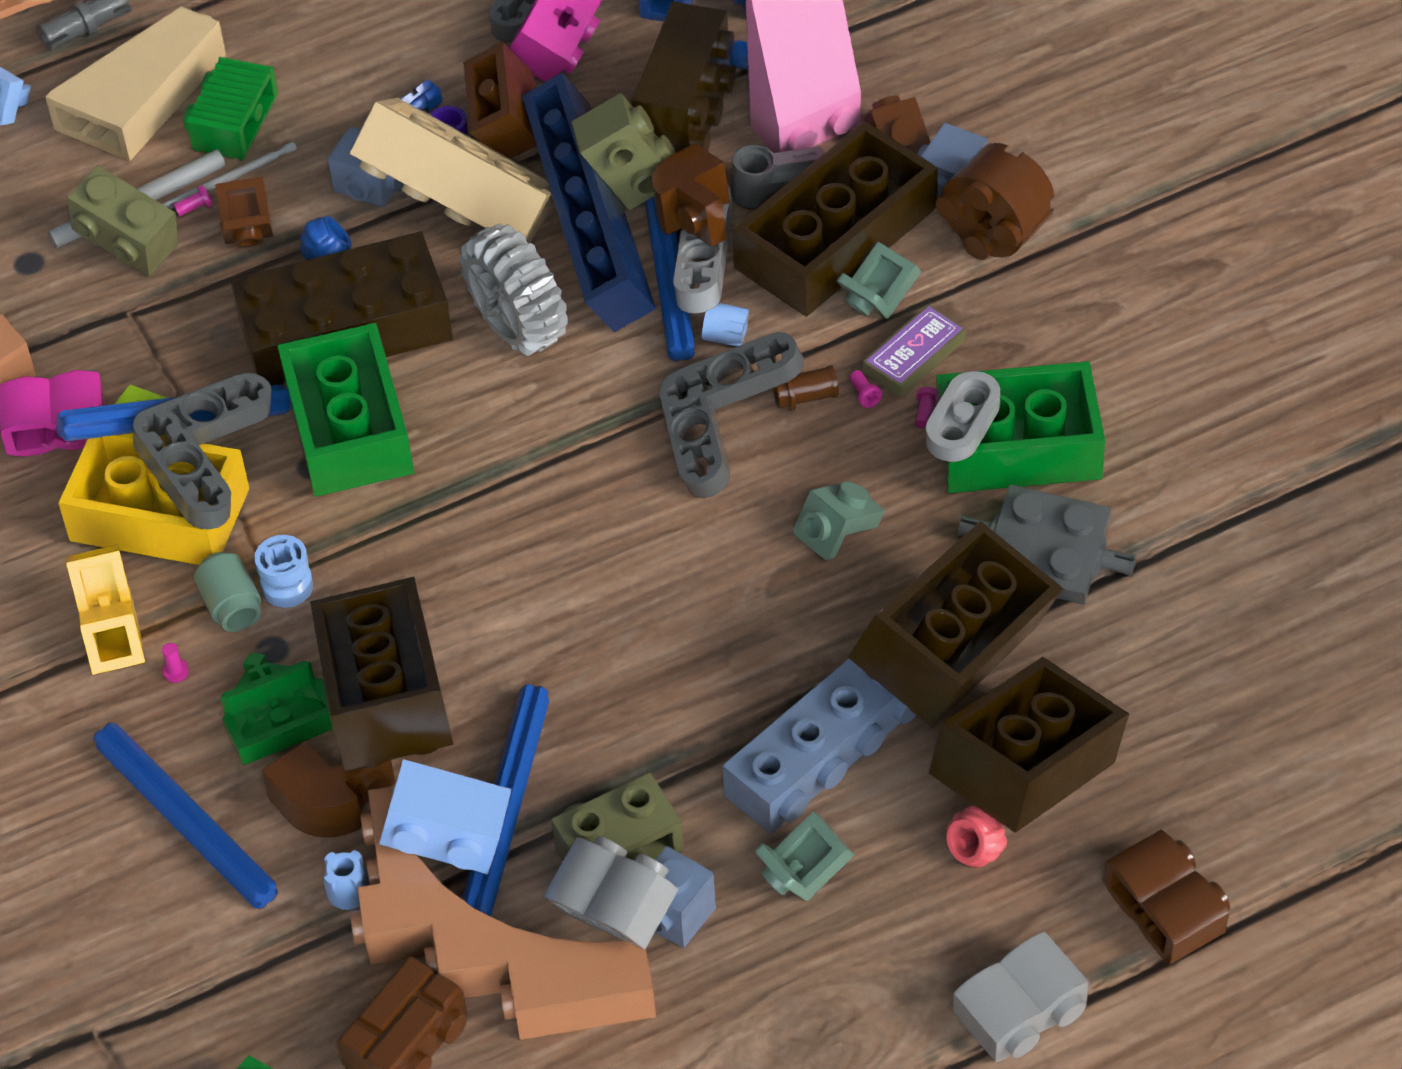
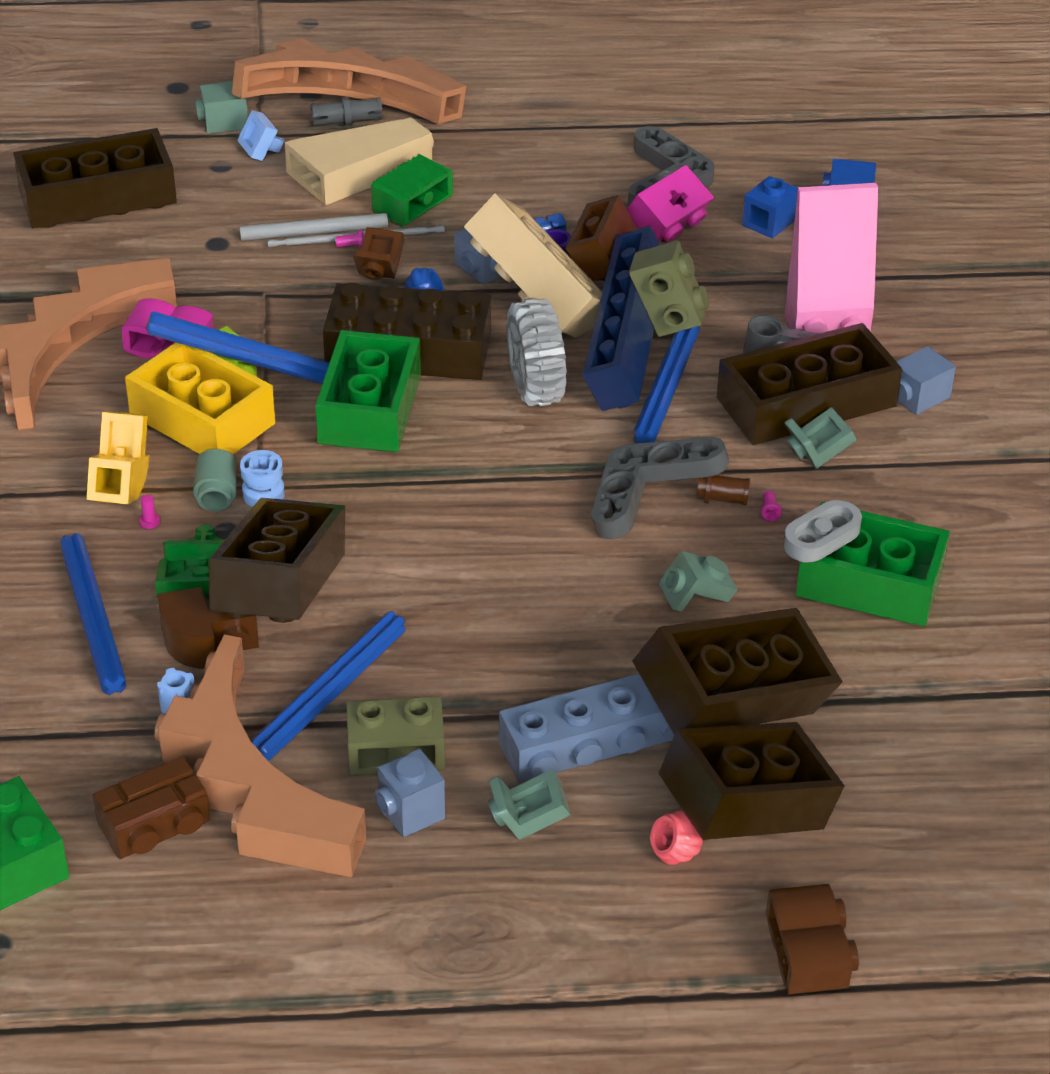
camera: 20 degrees right, 10 degrees down
olive brick [67,165,179,277] -> none
dark grey beam [133,373,272,530] -> none
light blue brick [379,759,512,874] -> none
light grey brick [543,835,679,950] -> none
dark brown brick [632,1,736,153] -> none
reddish brown brick [652,143,730,247] -> none
light grey beam [673,186,733,313] -> none
light blue hose [702,303,749,347] -> none
reddish brown bracket [863,95,931,154] -> none
tile [863,304,966,398] -> none
reddish brown brick [936,143,1055,260] -> none
light grey brick [953,932,1089,1062] -> none
dark grey plate [958,484,1137,605] -> none

